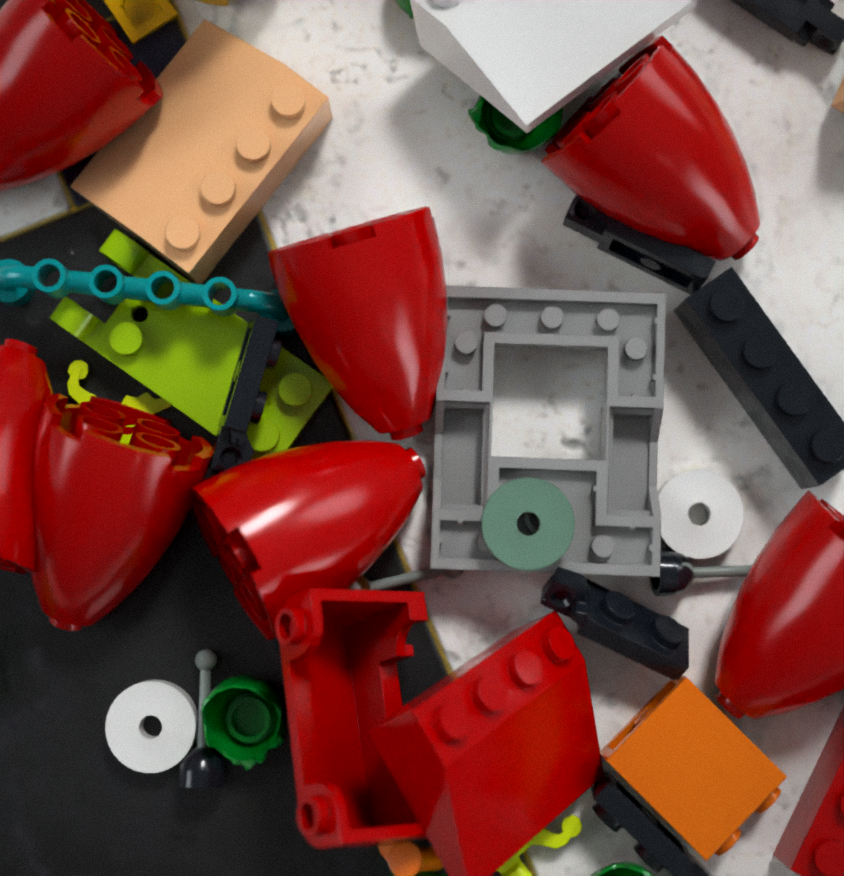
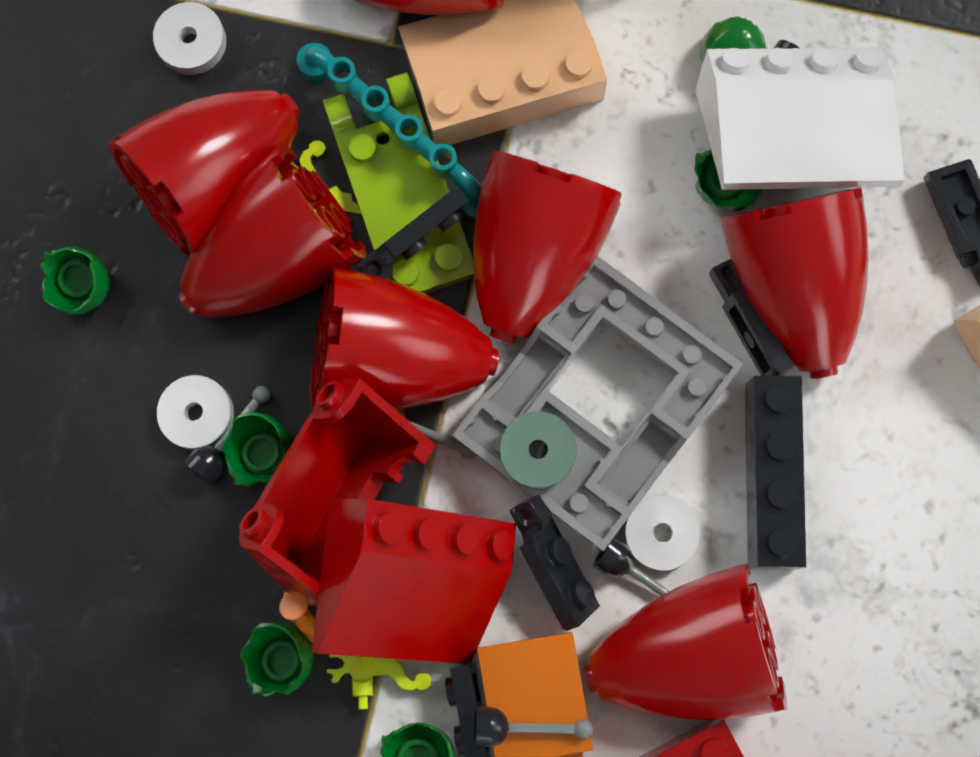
camera: 40 degrees right, 5 degrees down
none -> hinge [474,706,594,747]

